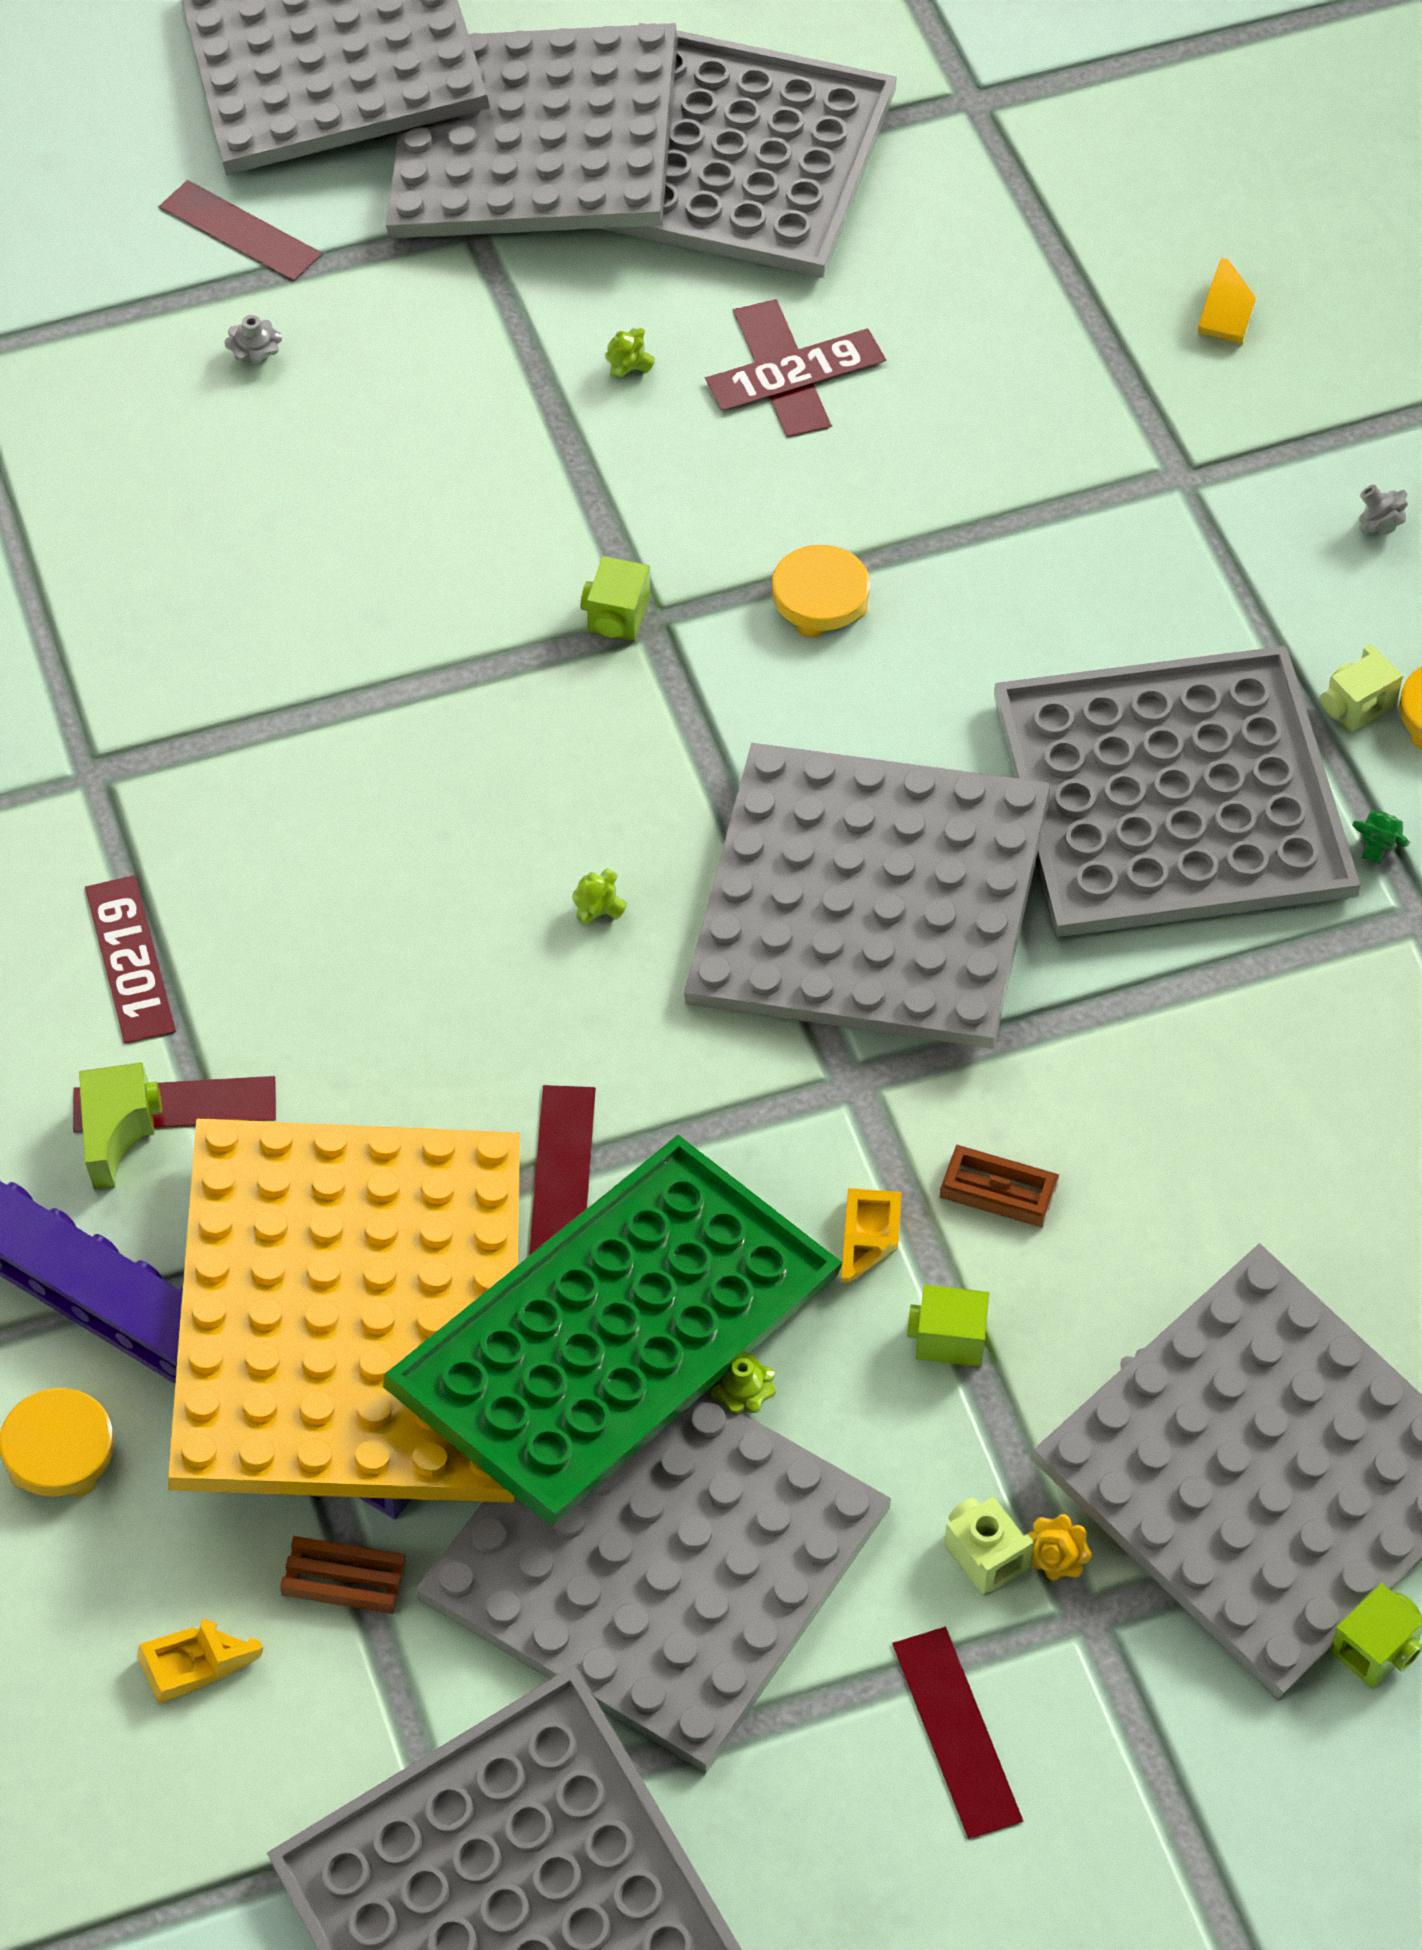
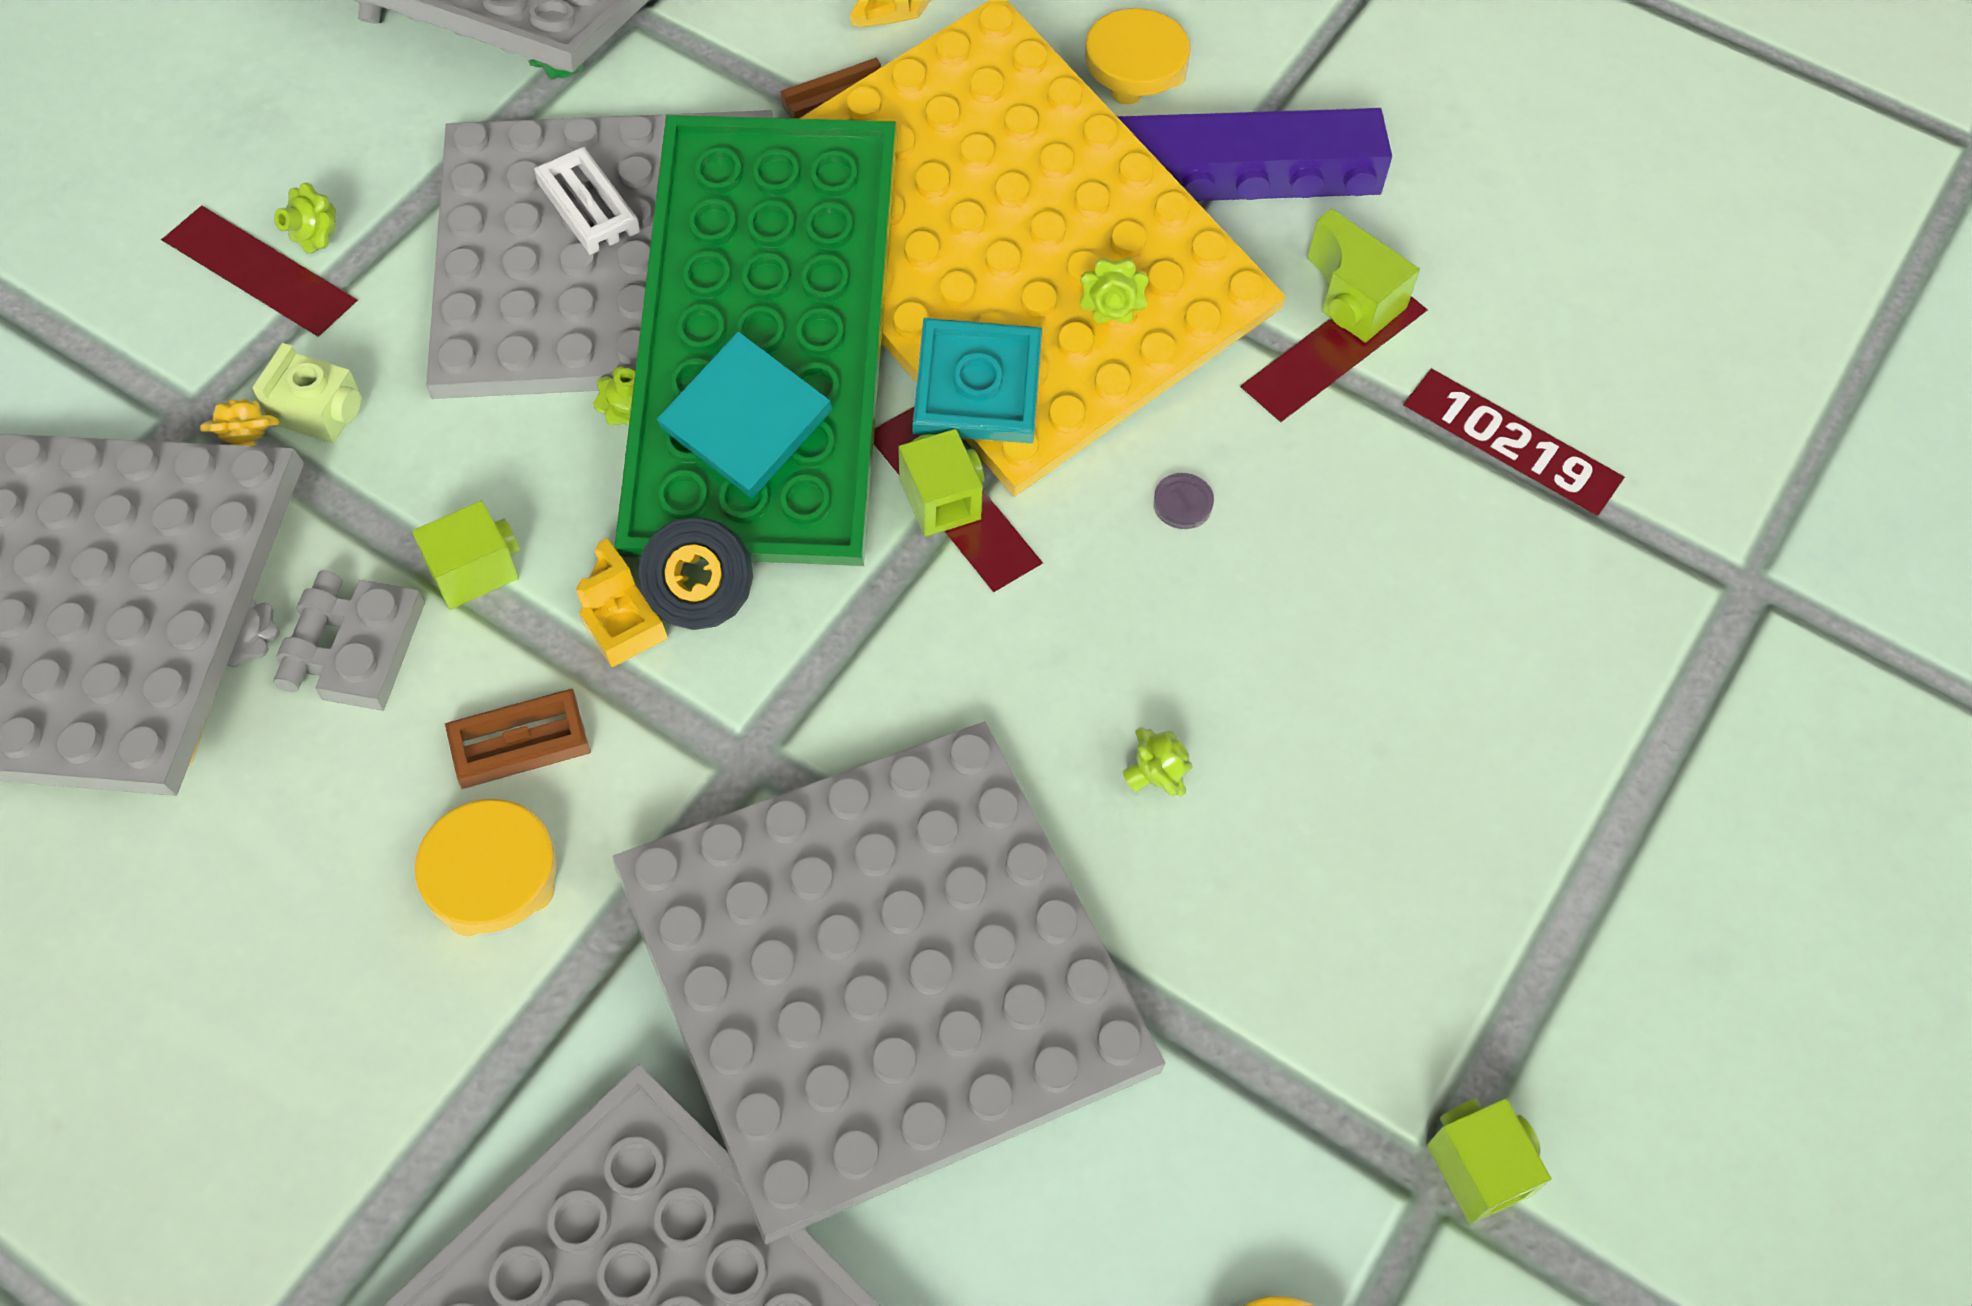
camera: 140 degrees right, 5 degrees up
none -> light grey plate [273,570,425,711]
none -> lime plant [274,183,337,254]
none -> yellow tile [415,799,557,936]
none -> white tile [534,147,640,255]
none -> black bush [638,516,754,630]
none -> teal tile [657,332,833,499]
none -> lime brick [899,429,984,537]
none -> teal tile [913,318,1042,444]
none -> lime plant [1079,258,1148,324]
none -> clear purple piece [1153,473,1214,529]

